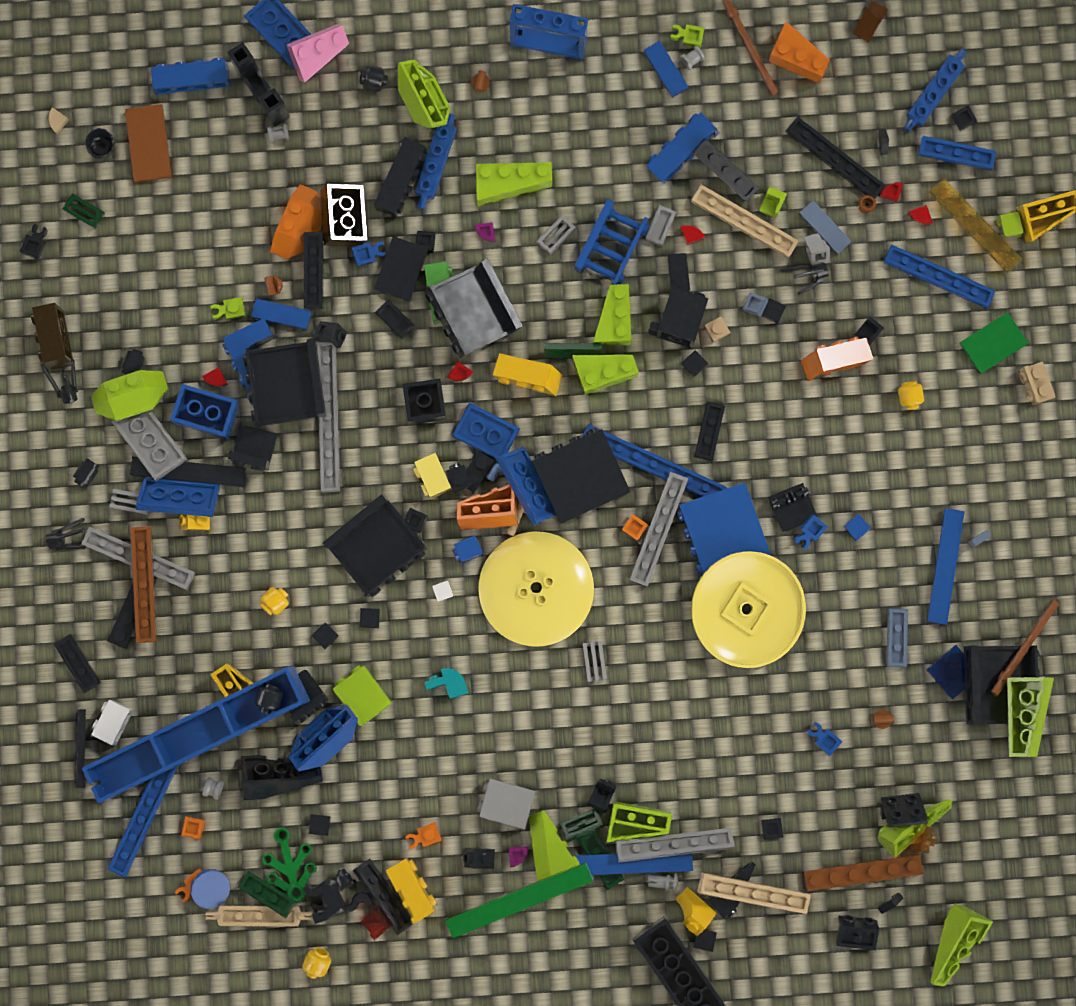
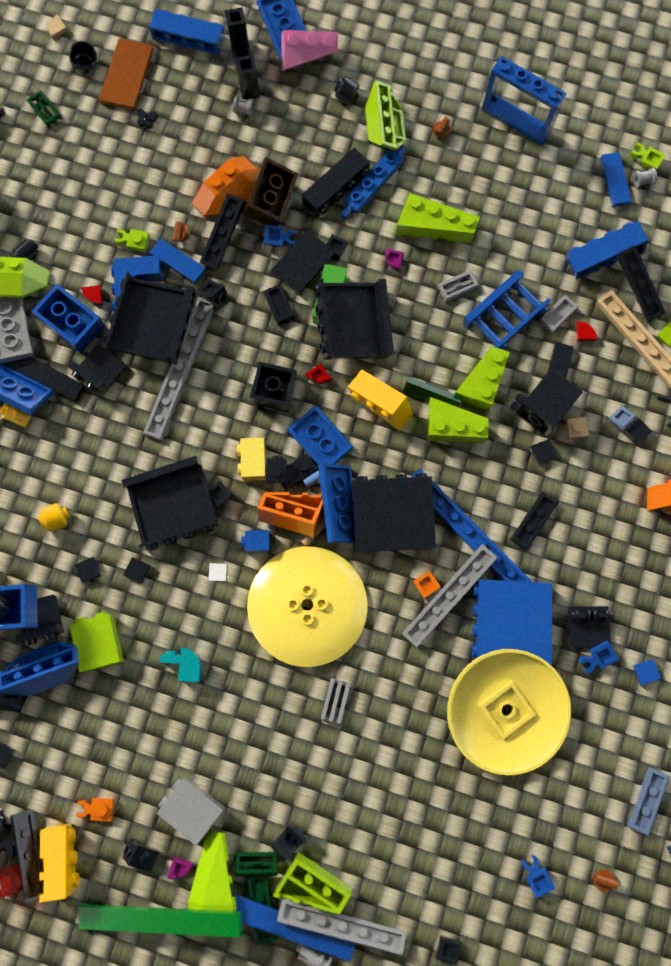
camera: 20 degrees right, 5 degrees down
none -> black piece [136,109,158,129]

